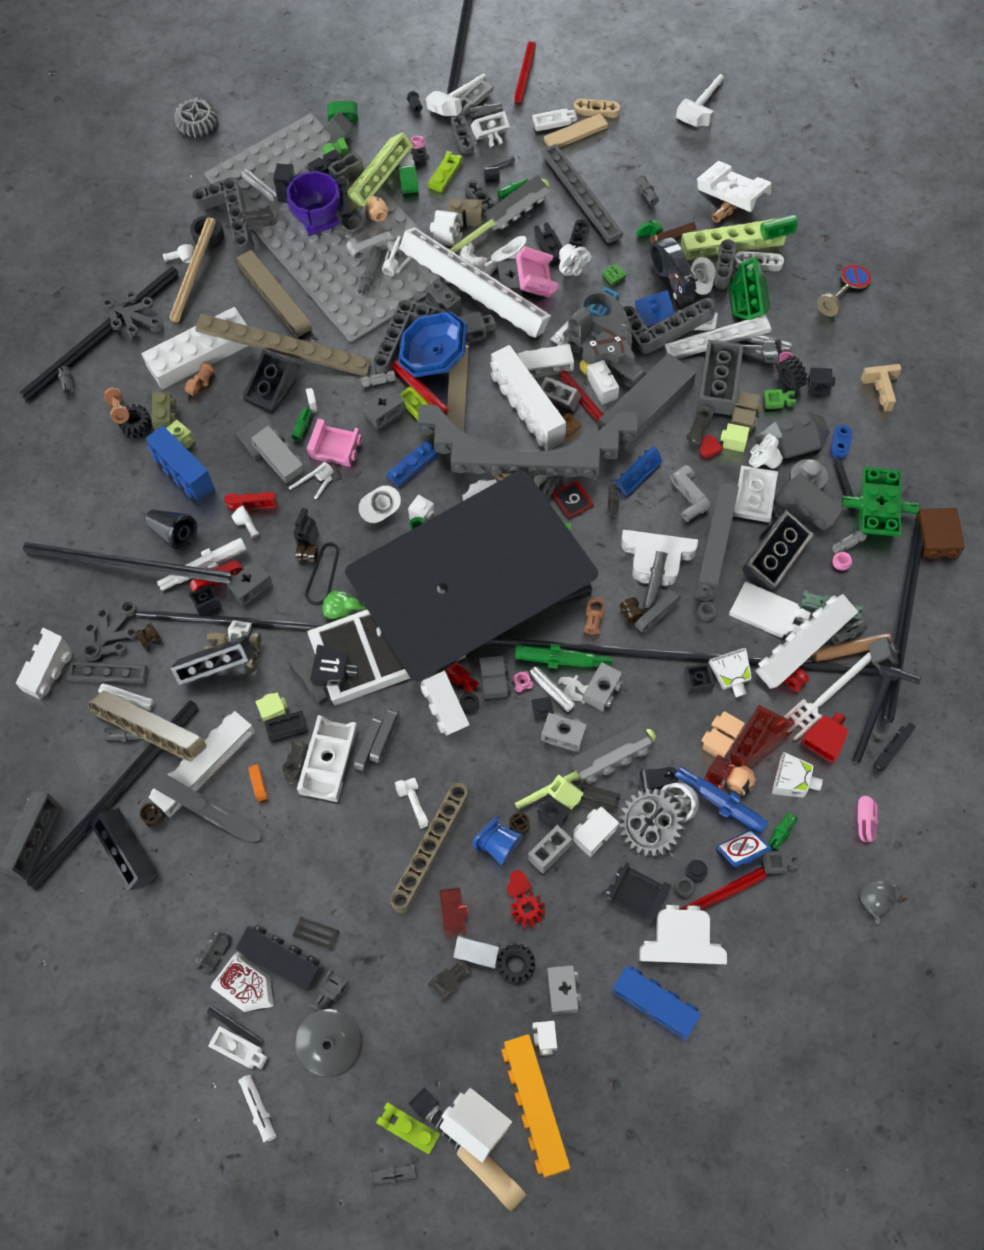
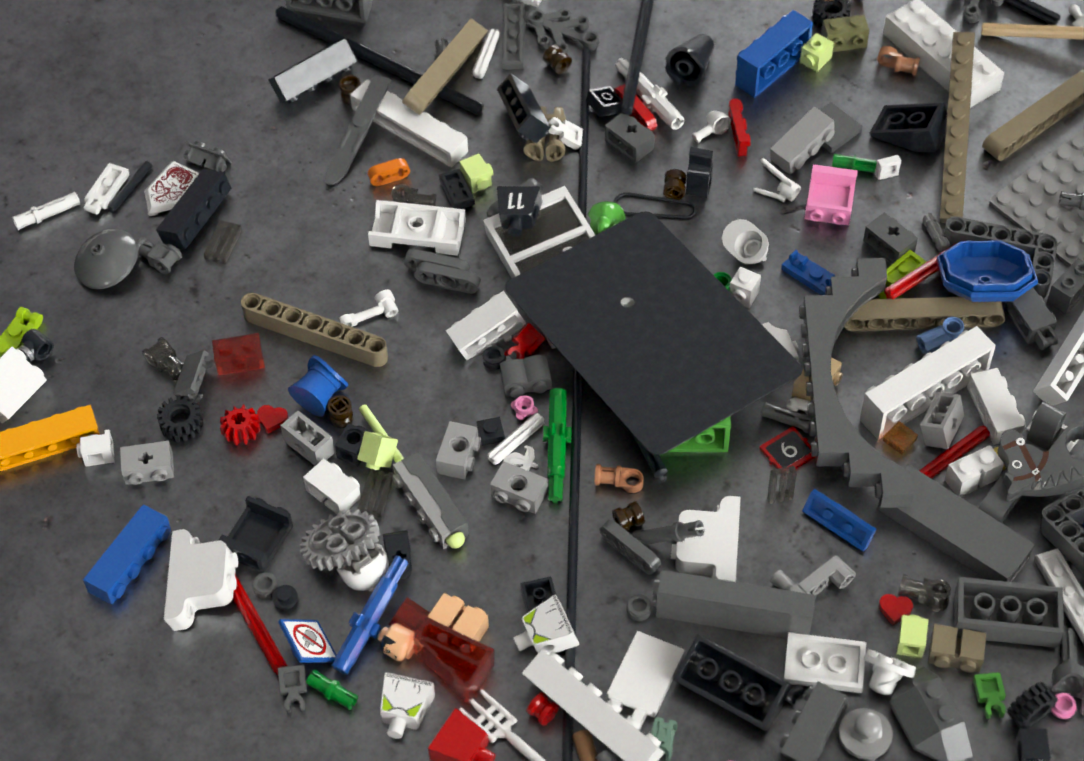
camera: 85 degrees right, 10 degrees down
none -> medium blue piece [916,317,964,354]

